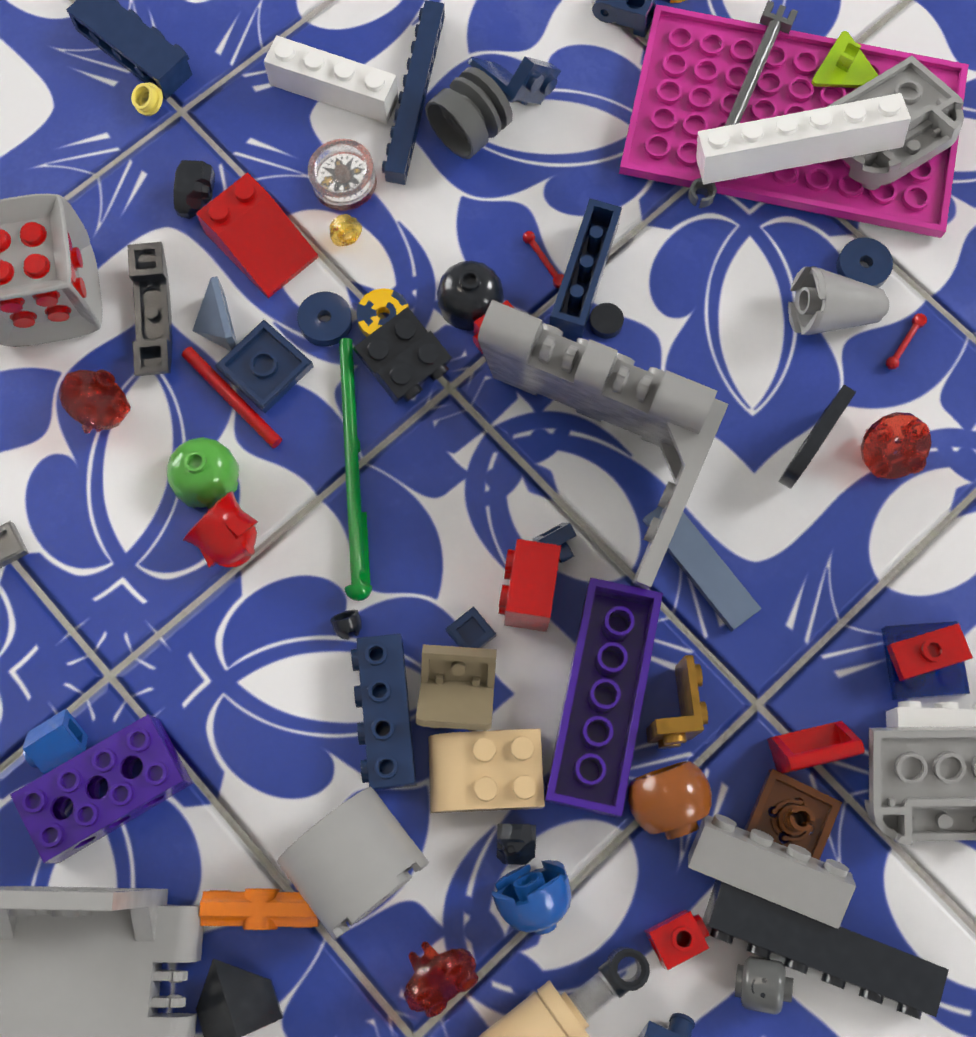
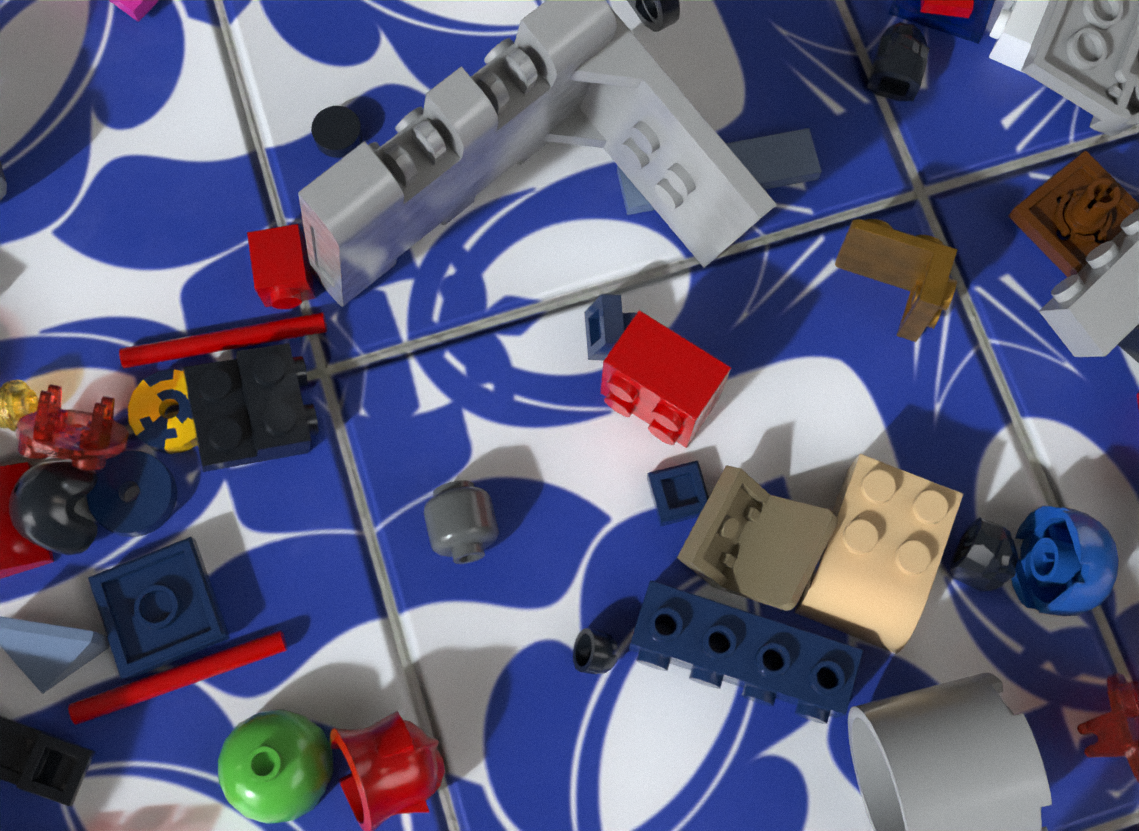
camera: 65 degrees left, 0 degrees up
green bar [339,338,372,601] -> none
black cylinder [437,260,504,331] -> none
red hinge [523,231,564,289] -> none
dark purple brick [544,577,663,818] -> none
dark blue brick [549,198,622,342] -> none
dark orange wheel [628,760,712,840] -> none
red tile [768,720,865,774] -> none
none -> black helmet [9,461,98,555]
none -> clear red plate [15,384,129,470]
none -> red bar [119,312,327,368]
none -> dark grey head [424,480,499,564]
none -> black rock [867,22,930,101]

